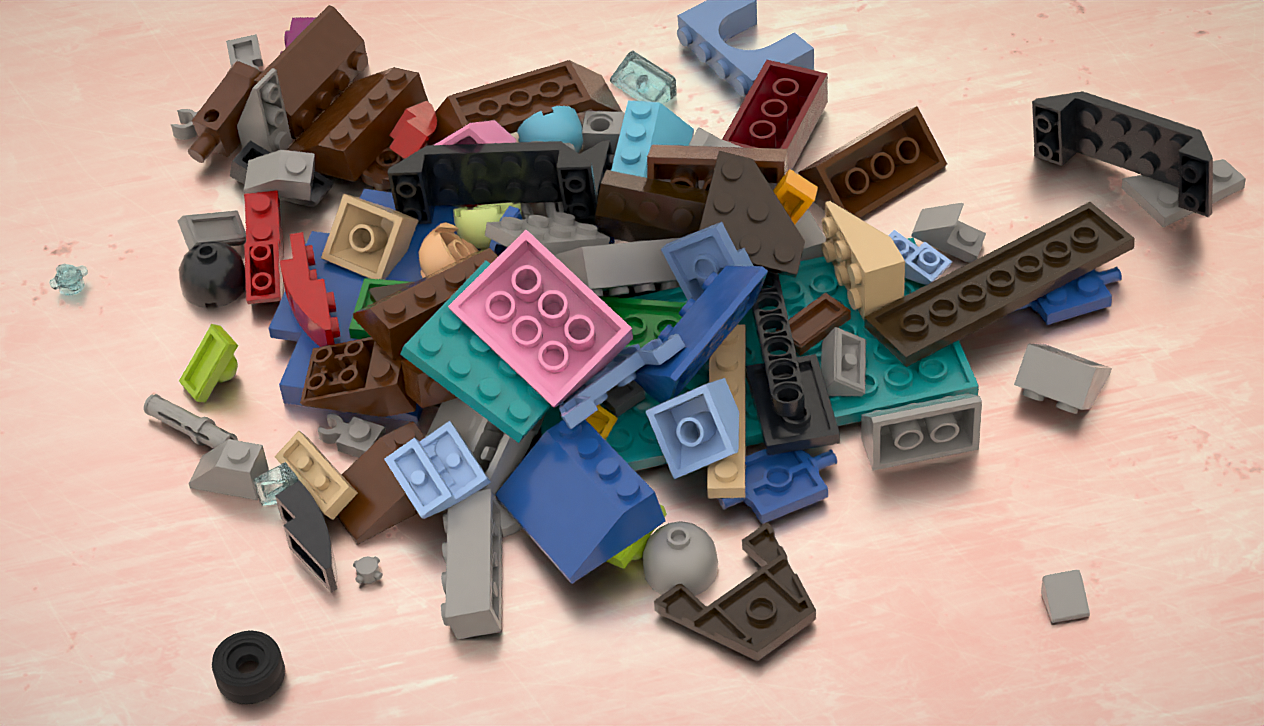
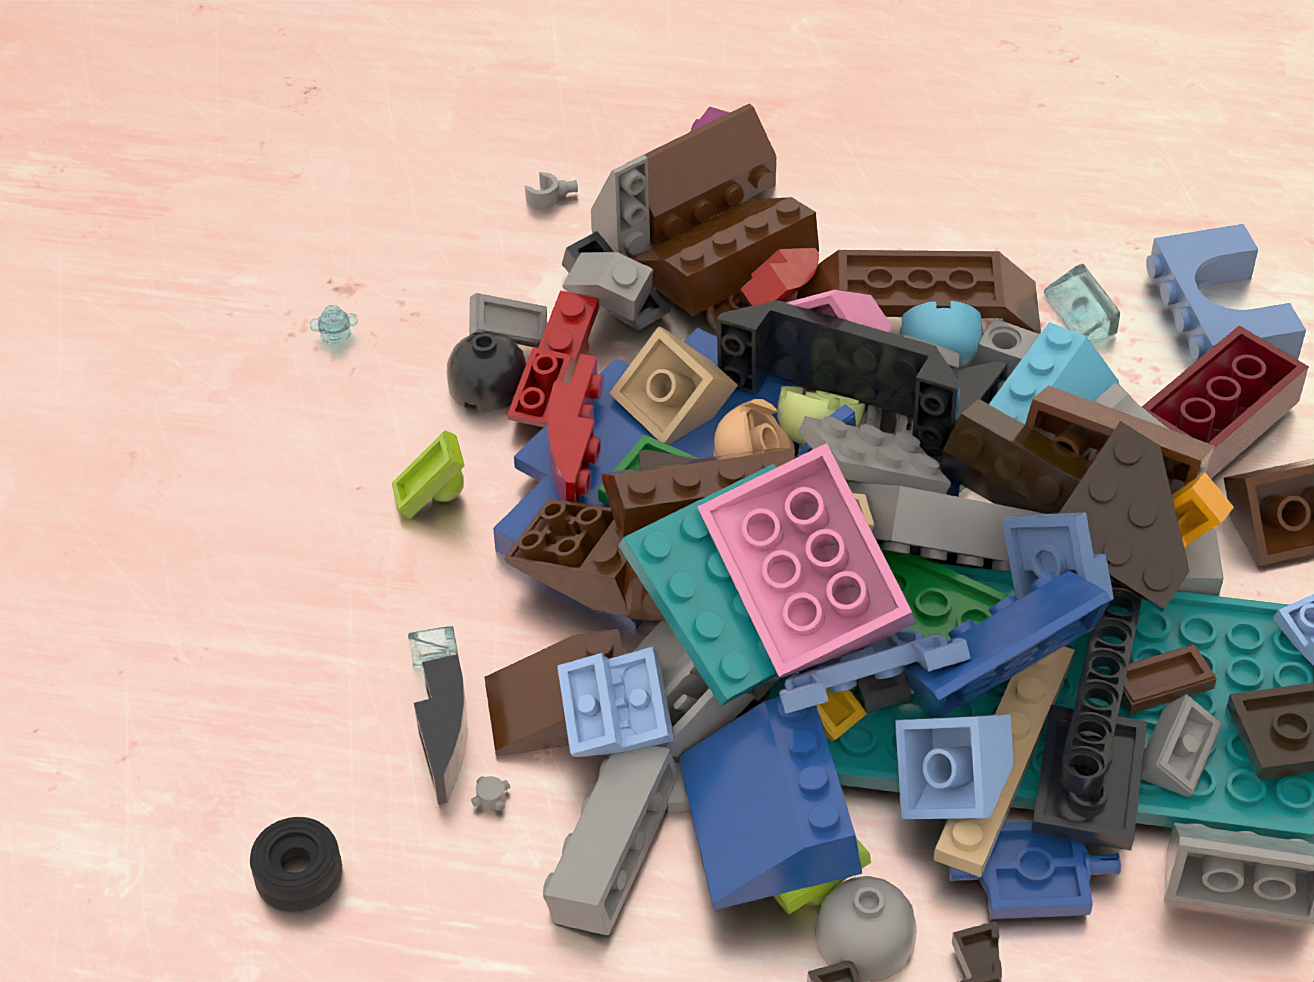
camera: 20 degrees right, 0 degrees up
light grey pin [143,394,238,449] -> none
reddish brown piece [188,61,261,163] -> none
light grey slope [188,439,270,500] -> none
light grey plate [226,34,263,70] -> none
tan plate [274,430,358,520] -> none
light grey plate [318,414,386,458] -> none
tan slope [821,201,905,320] -> none

